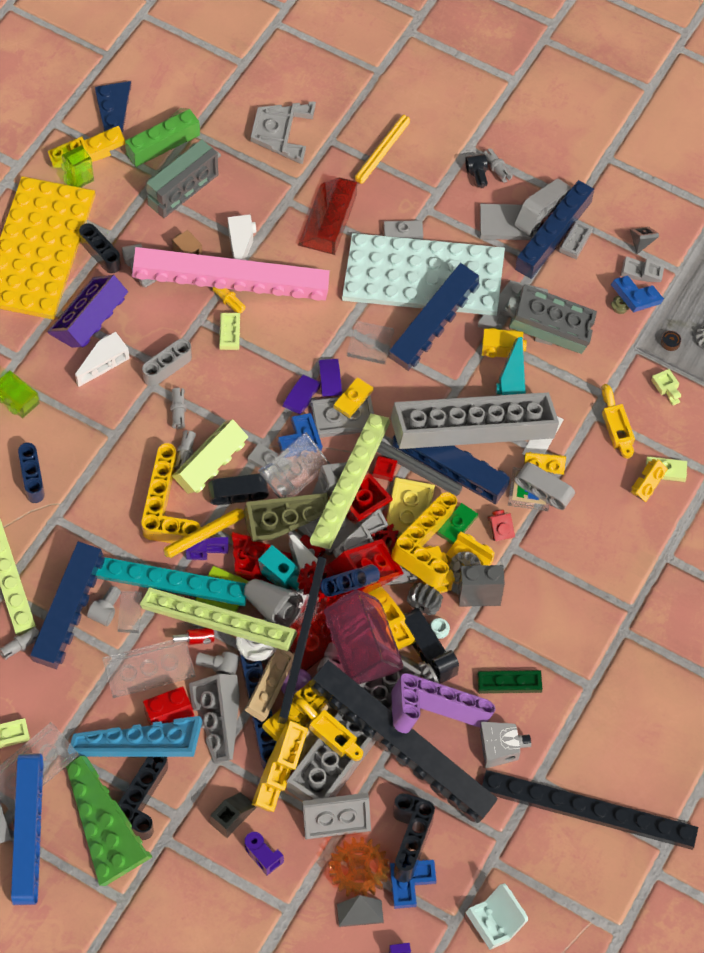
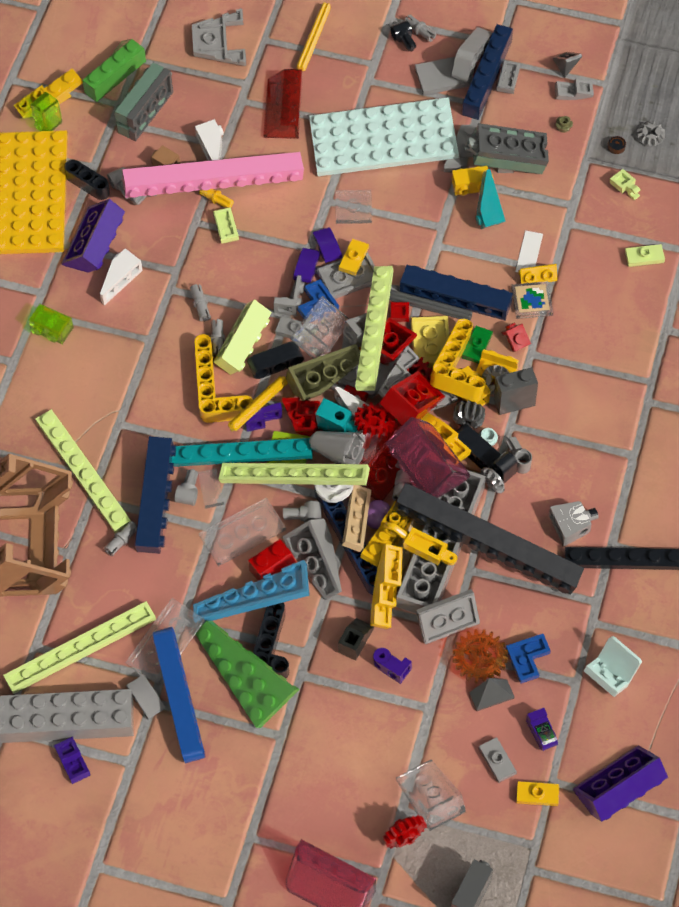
camera: 10 degrees left, 0 degrees up
dark blue beam [18,443,45,503] -> none
dark blue wing [95,81,132,132] -> none
light grey beam [142,339,192,386] -> none
red piece [173,627,215,645] -> none
black tile [278,557,326,724] -> none
dark blue beam [321,564,380,597] -> none
light grey plate [384,221,423,240] -> none
dark blue brick [389,262,480,371] -> none
light grey brick [391,392,559,449] -> none
medium lavender beam [391,673,495,733] -> none
black beam [393,793,435,883] -> none
dark green tile [477,670,543,694] -> none
light grey beam [515,462,576,510] -> none
yellow piece [601,384,635,459] -> none
blue plate [611,275,664,313] -> none
yellow hinge [631,459,668,502] -> none
none -> light grey bracket [274,275,305,316]
none -> light grey axle [506,437,532,474]

